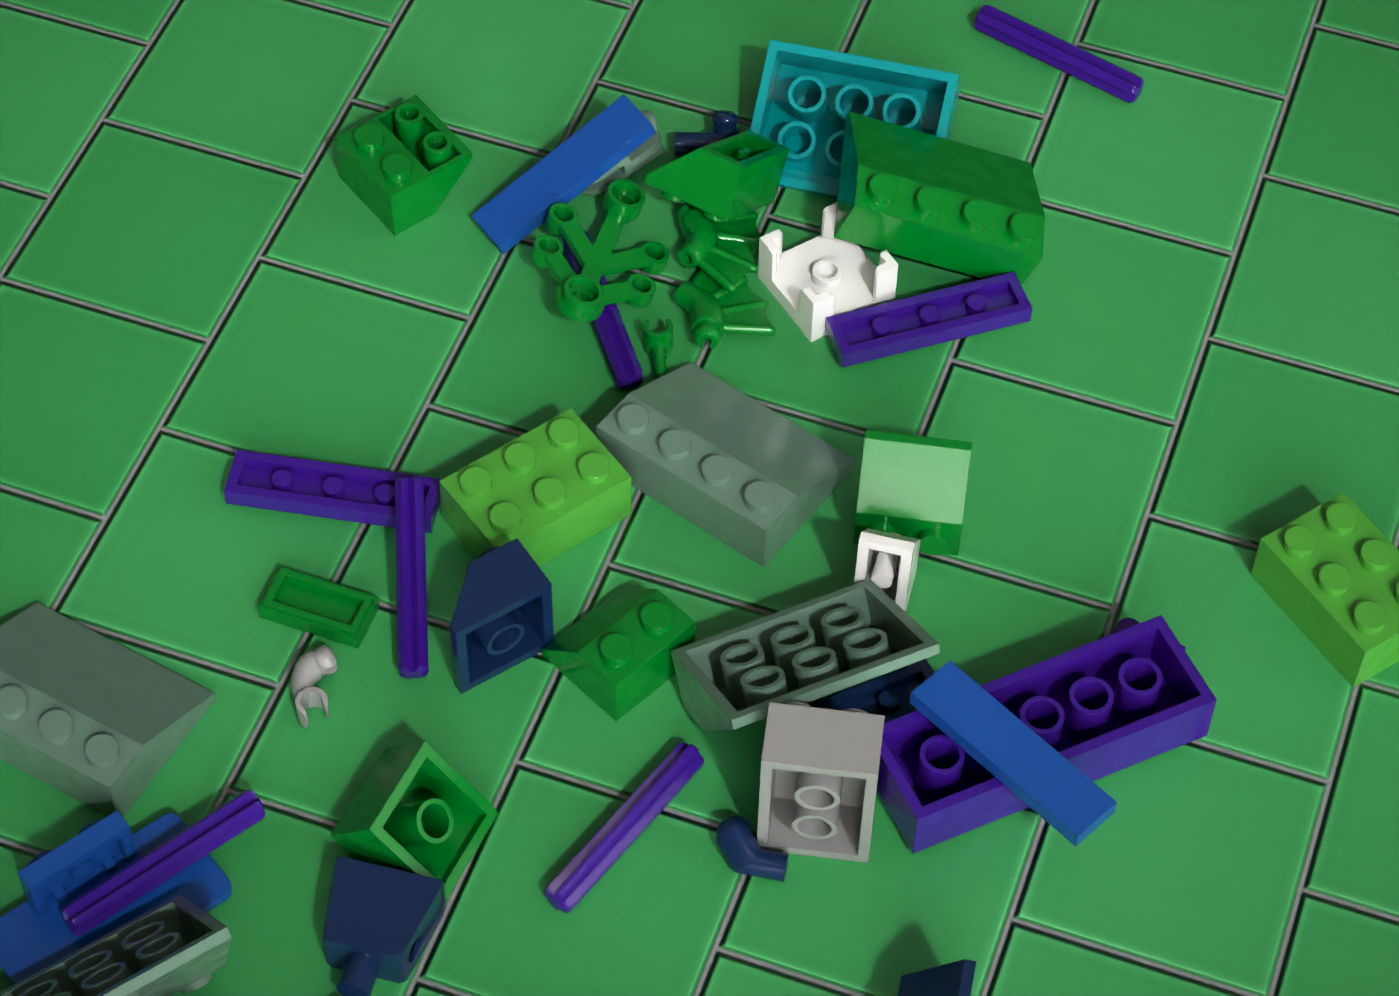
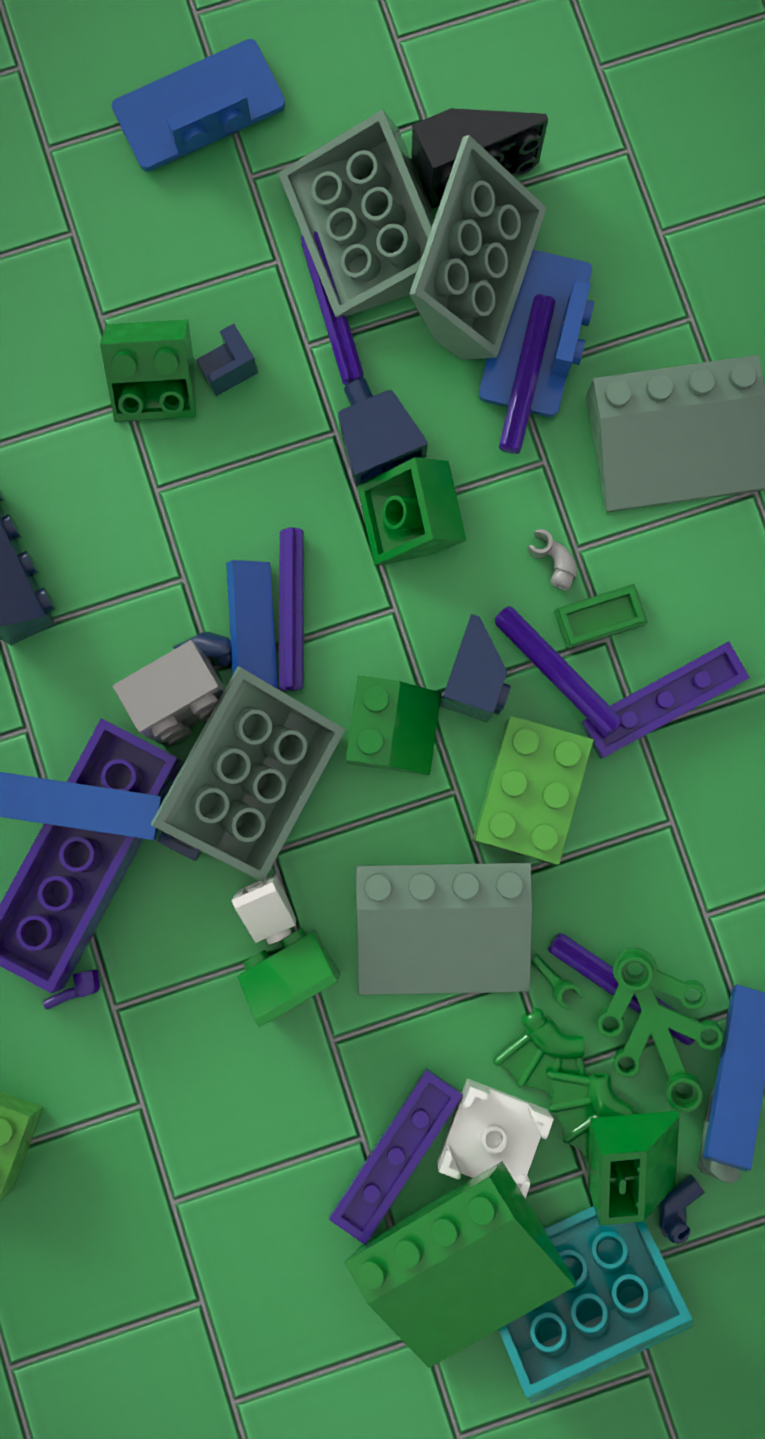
camera: 145 degrees right, 30 degrees up
none -> blue tile [226,560,278,689]

